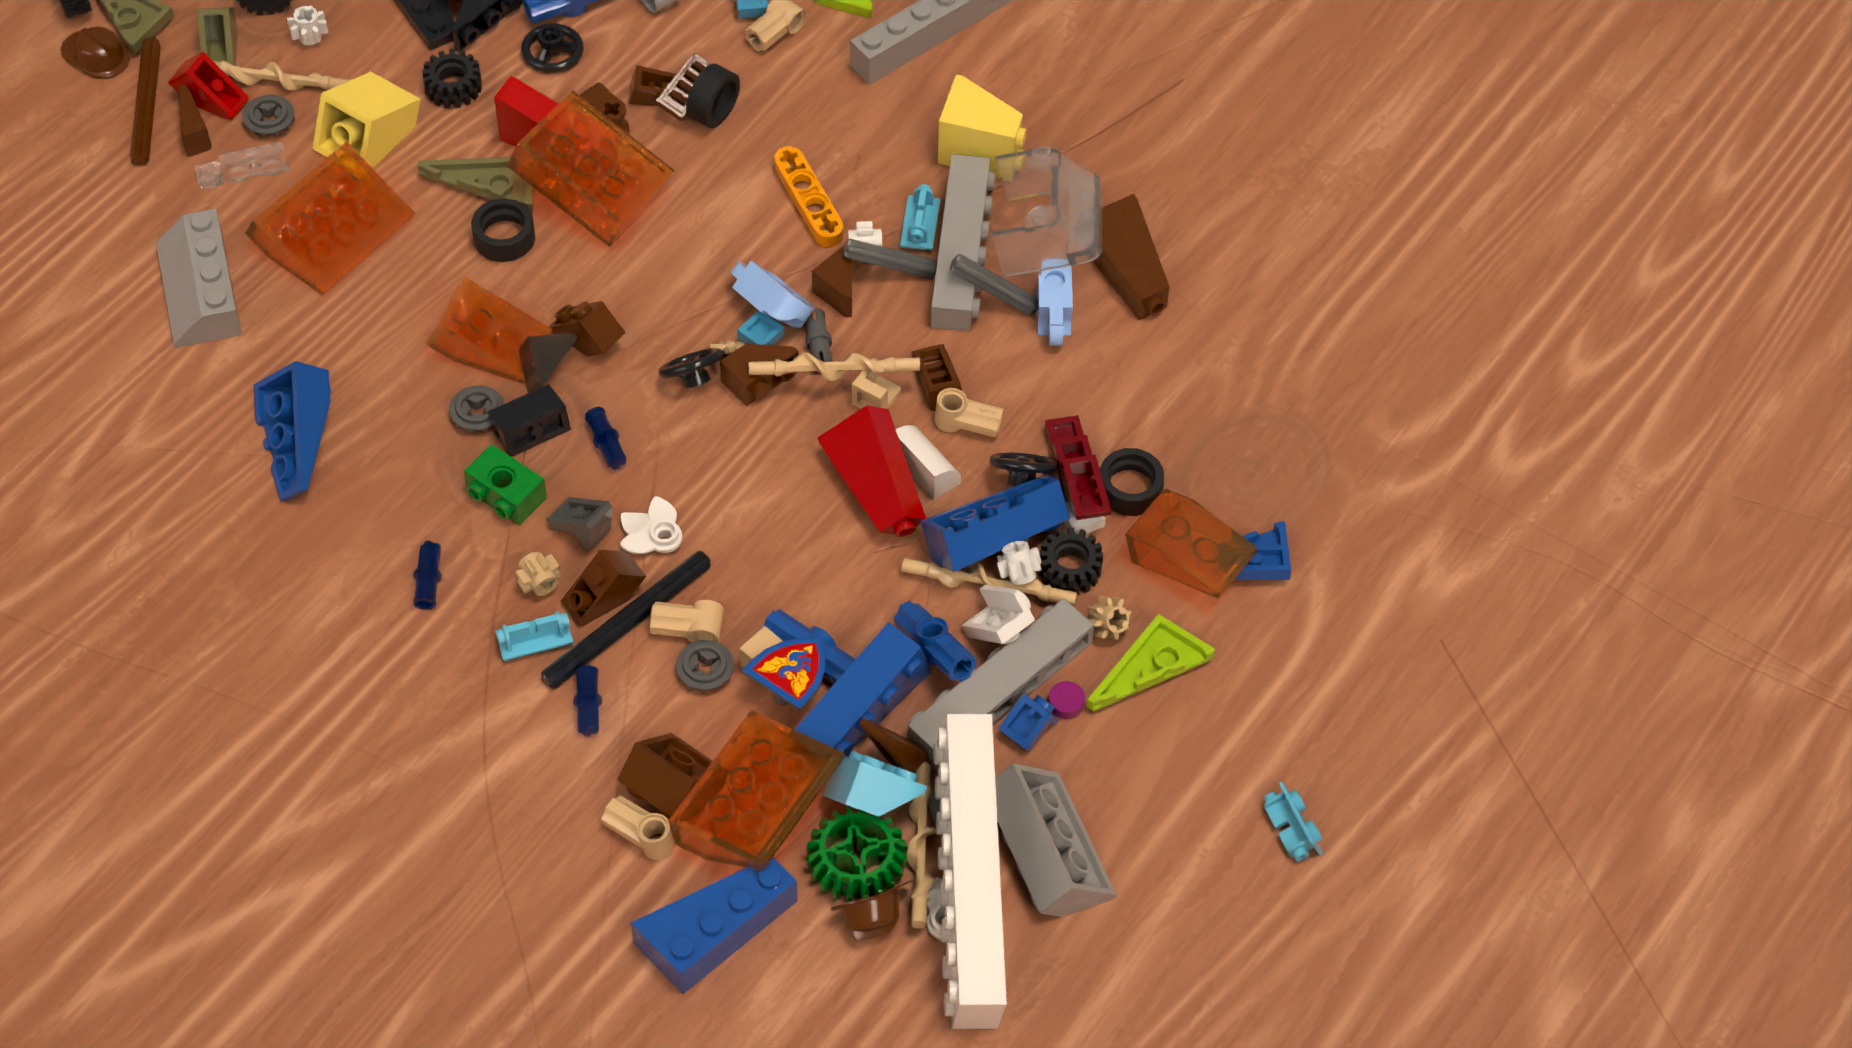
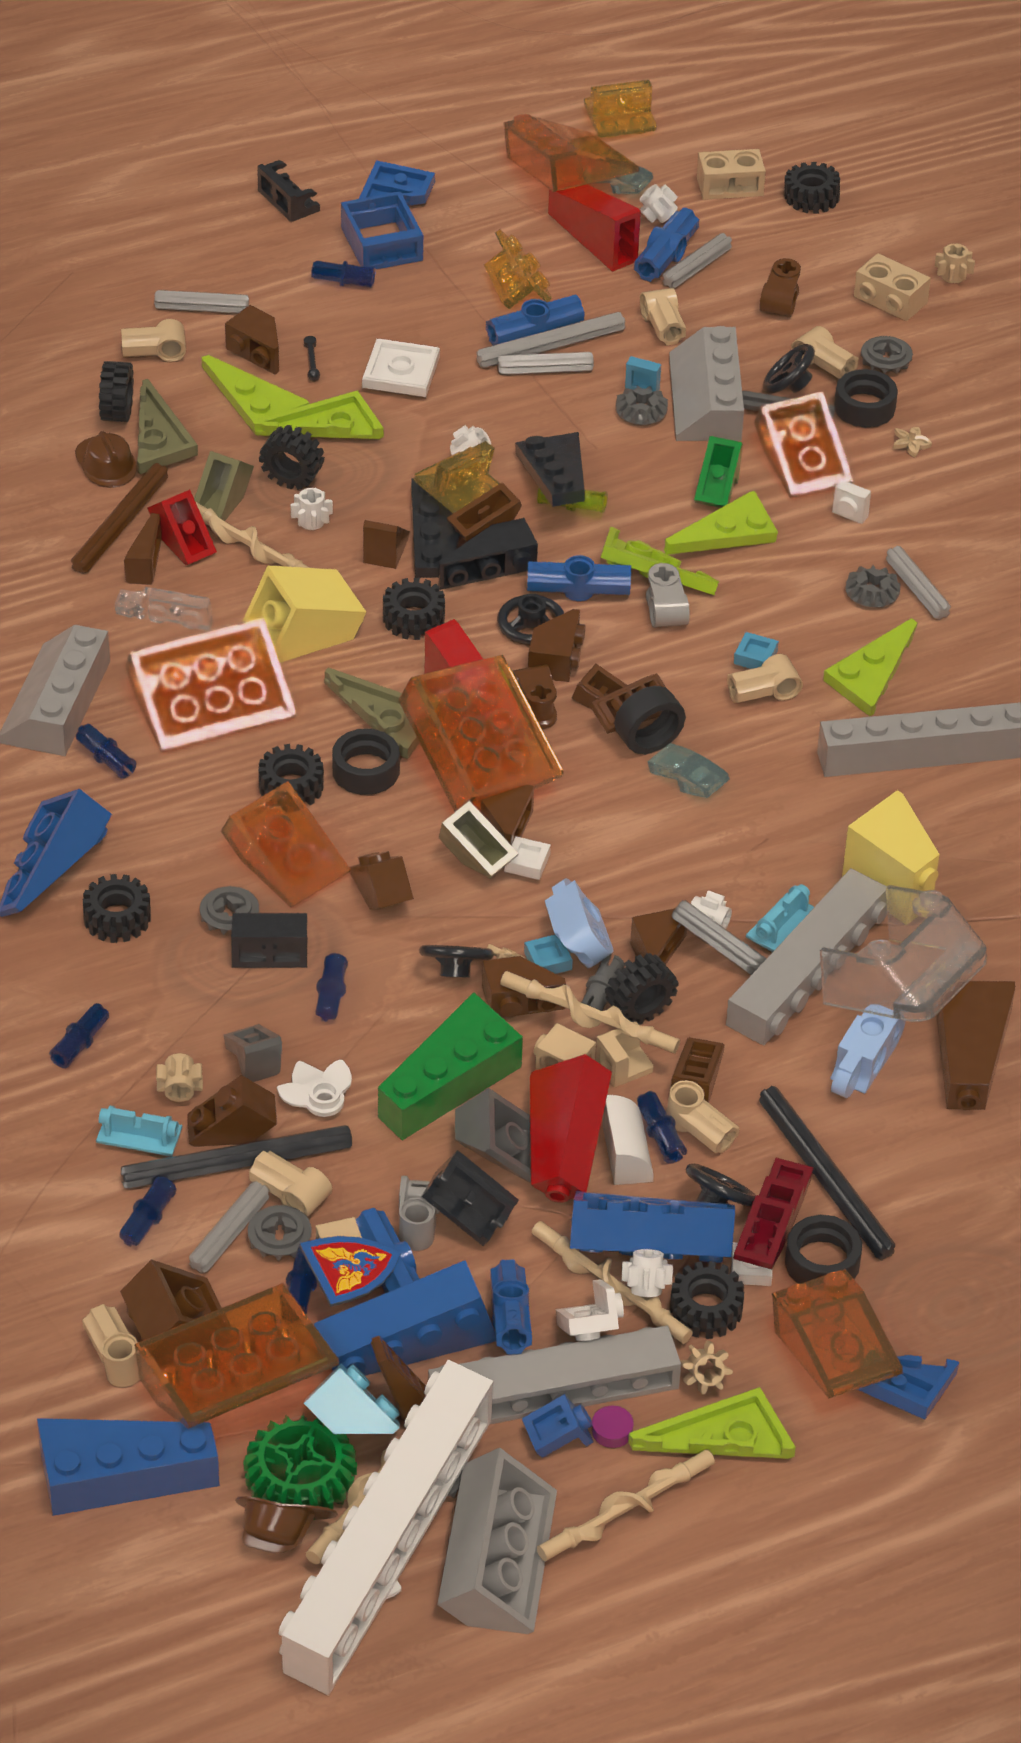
camera: 30 degrees right, 10 degrees down
dark grey gear [243,95,295,138] -> none
green brick [464,444,547,526] -> none
clear smoke slope [518,333,578,393] -> none
light orange beam [774,146,843,247] -> none
dark grey axle [950,254,1038,314] -> none
medium azure hinge [1264,781,1323,862] -> none
none -> clear blue axle [75,724,137,779]
none -> black tyre [83,874,151,943]
none -> light grey axle [189,1181,269,1273]
none -> black tyre [258,744,324,810]
none -> clear blue axle [281,1246,318,1319]
none -> reddish brown slope [363,520,410,569]
none -> green wedge [378,992,523,1141]
none -> light grey piece [399,1175,439,1251]
none -> black hinge [421,1150,519,1246]
none -> olive slope [439,801,519,878]
none -> dark grey slope [455,1088,531,1183]
none -> reddish brown slope [481,784,534,846]
none -> white plate [504,836,551,880]
none -> reddish brown slope [528,609,586,682]
none -> tan brick [533,1023,596,1071]
none -> tan piece [537,1450,715,1561]
none -> black tyre [605,953,679,1025]
none -> clear blue axle [637,1091,688,1163]
none -> clear light blue slope [647,743,730,798]
none -> black axle [759,1086,895,1260]

